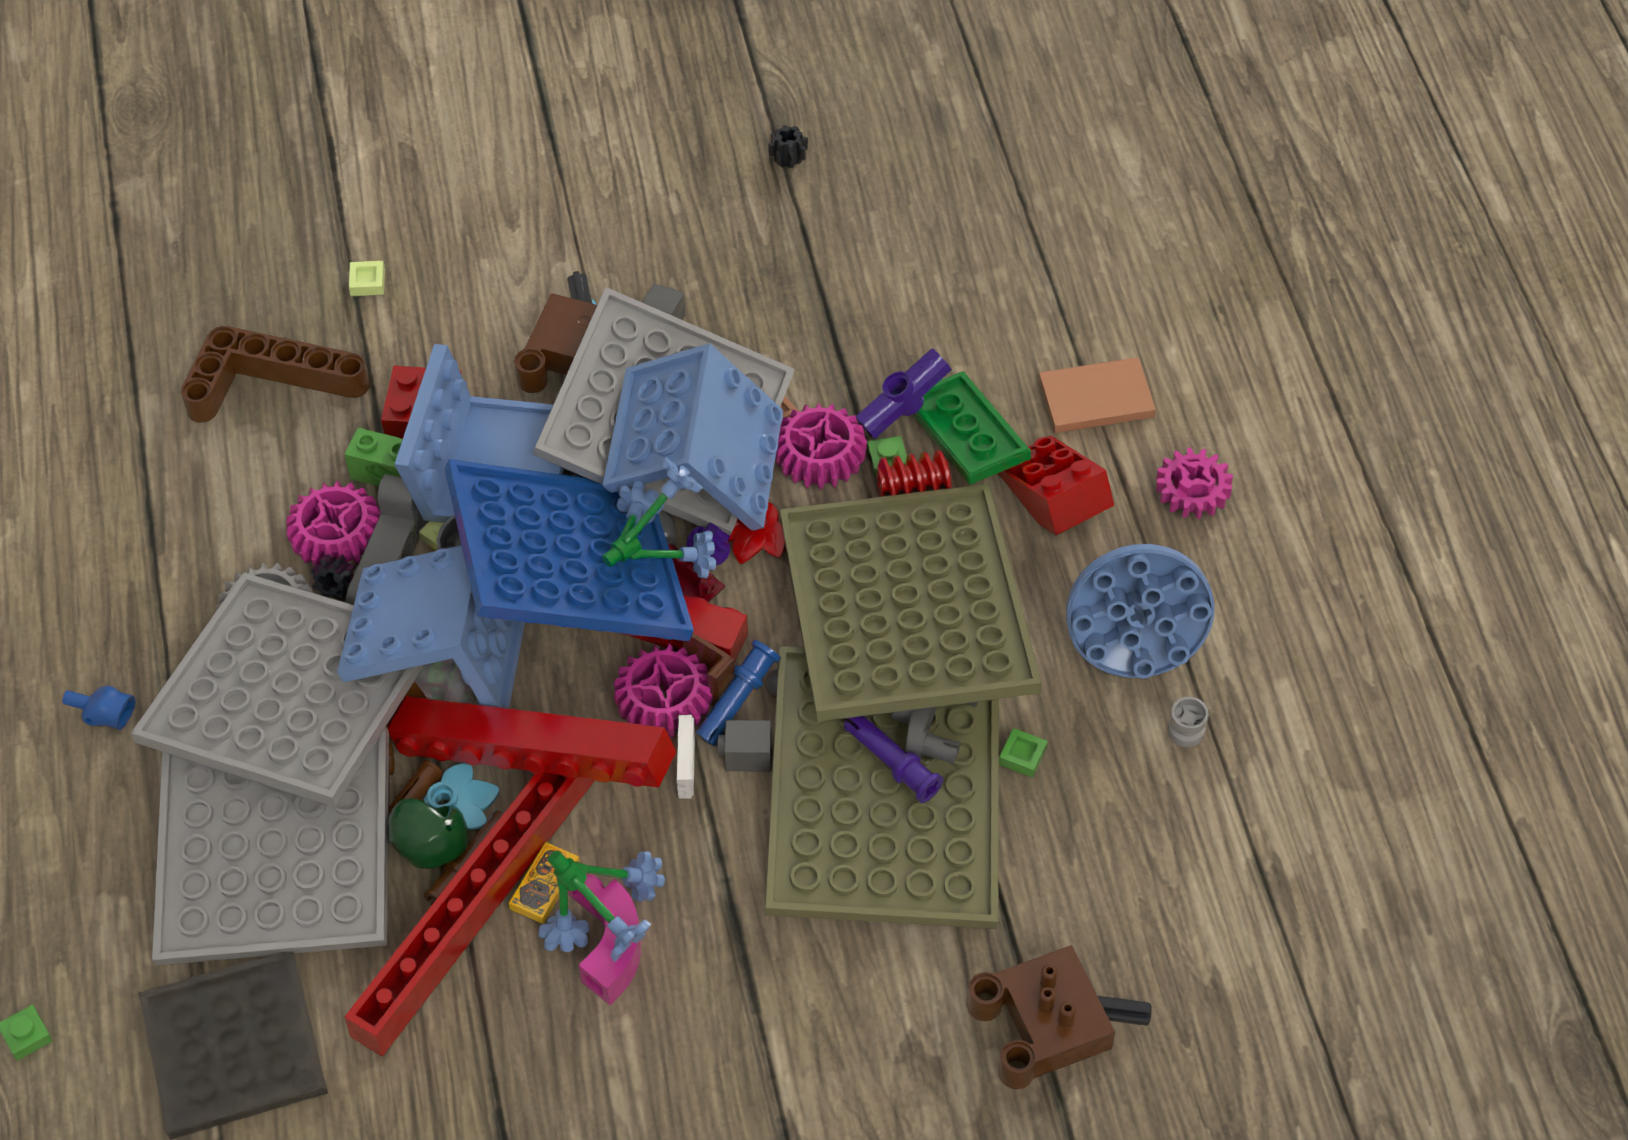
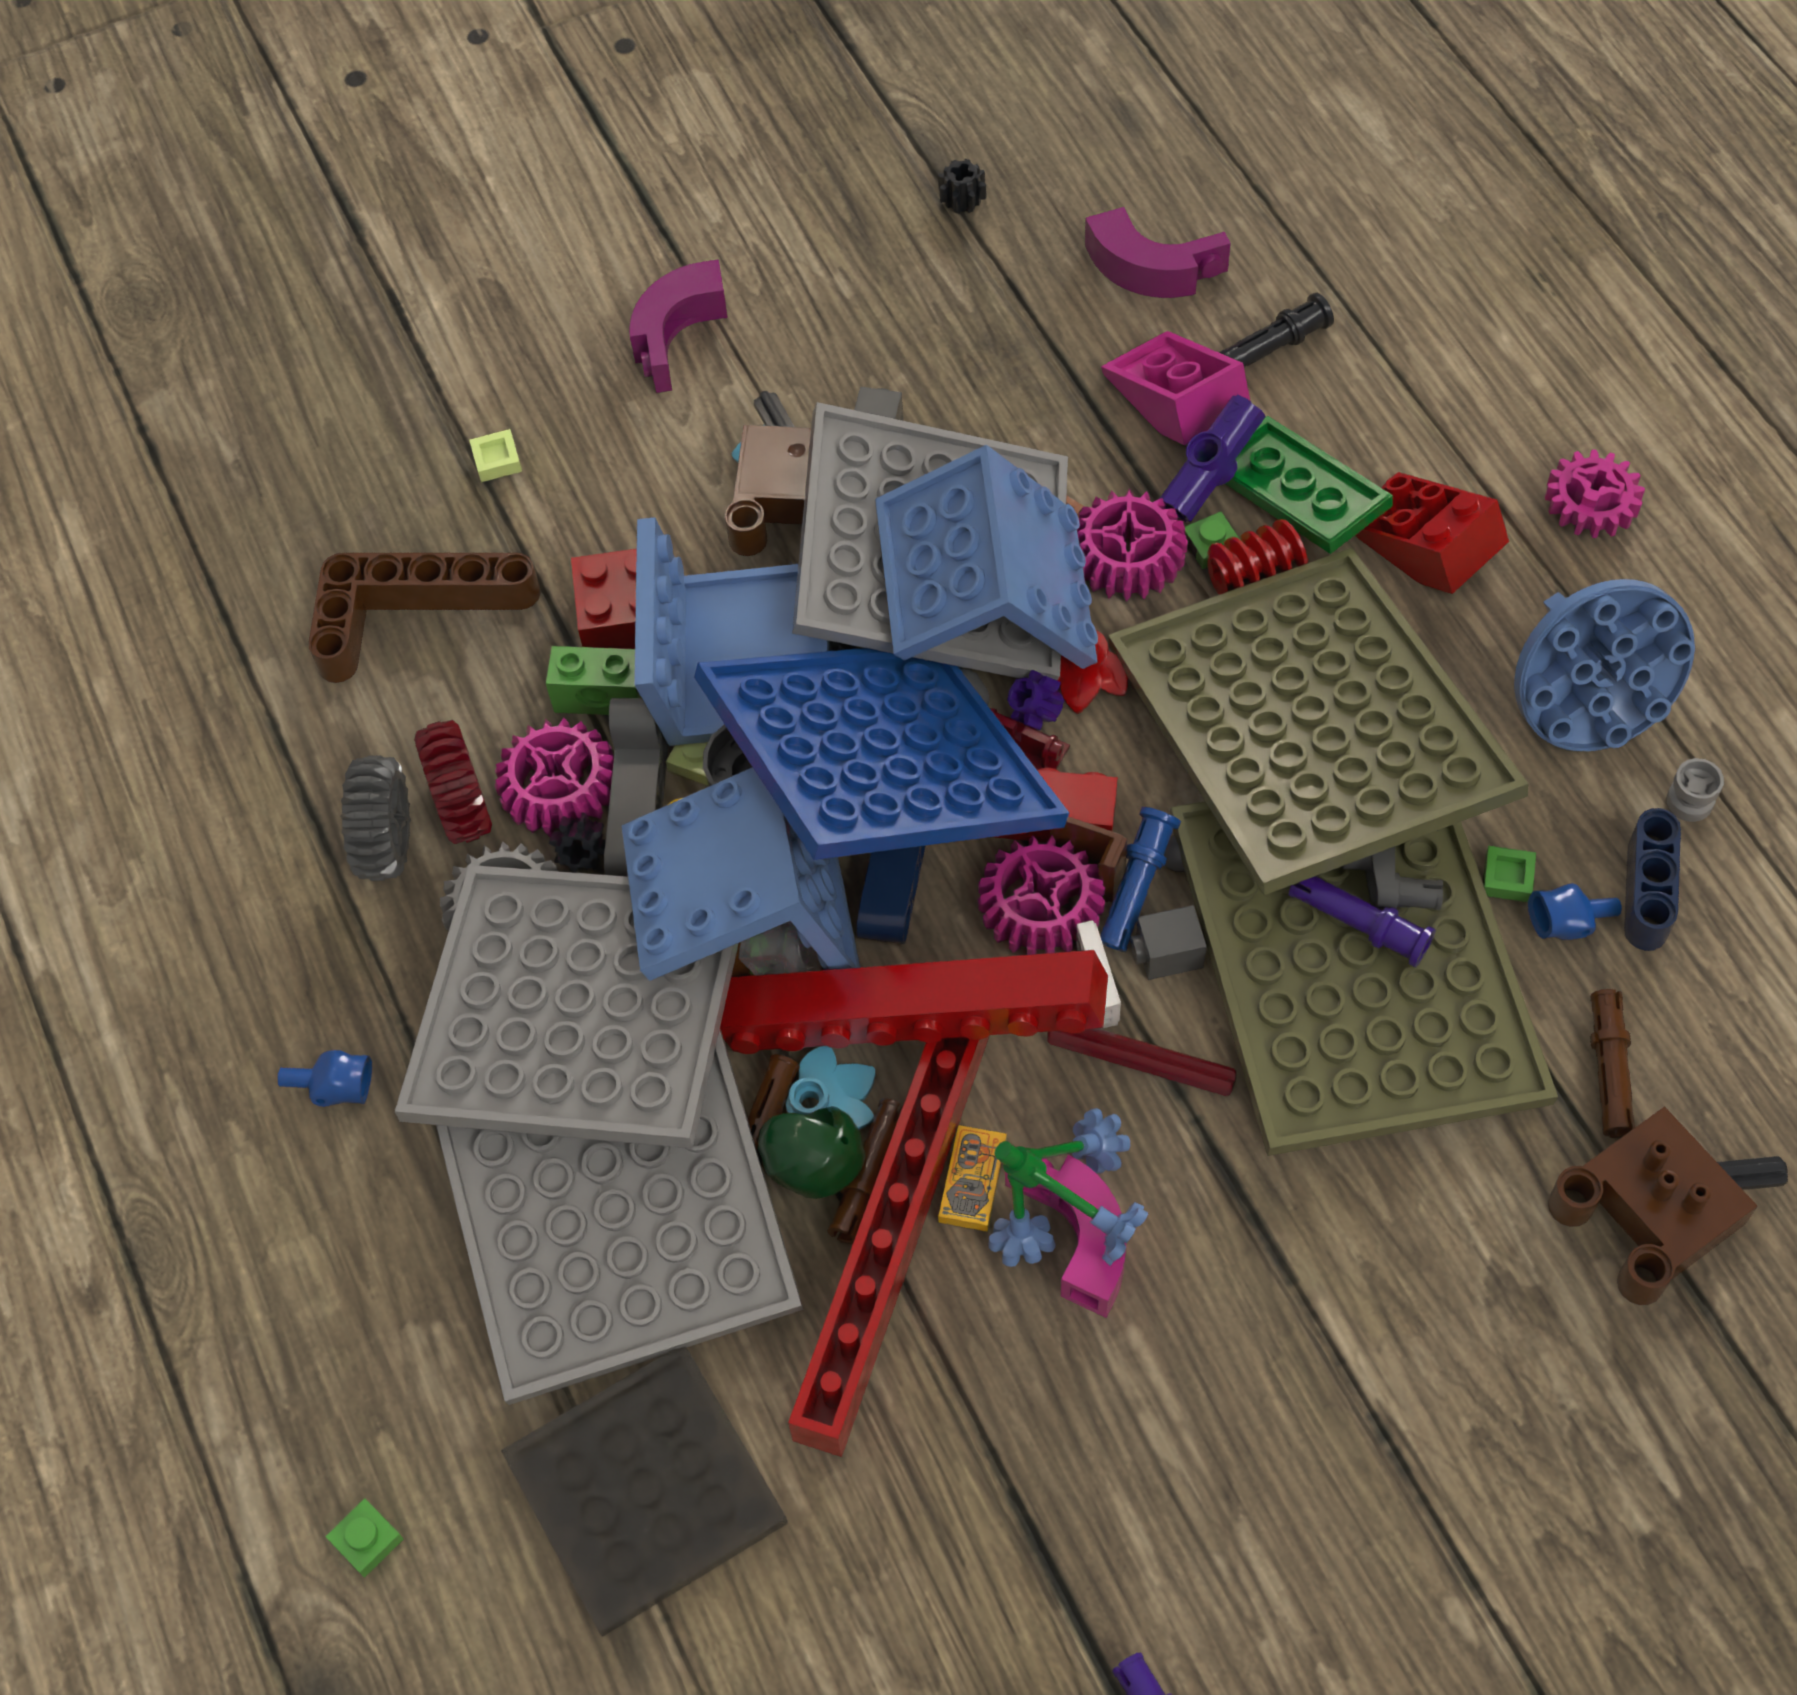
camera: 10 degrees left, 5 degrees up
medium blue plant [602,457,716,579] -> none
nougat tile [1039,357,1156,433] -> none
none -> dark grey gear [340,755,411,881]
none -> dark red gear [414,720,492,844]
none -> magenta arch [629,259,728,393]
none -> dark blue beam [857,846,926,944]
none -> dark red axle [1047,1028,1237,1096]
none -> magenta arch [1085,207,1231,298]
none -> dark pink slope [1101,331,1250,445]
none -> black pin [1219,292,1334,367]
none -> blue piece [1528,883,1622,940]
none -> reddish brown pin [1590,989,1635,1138]
none -> dark blue beam [1624,808,1681,951]

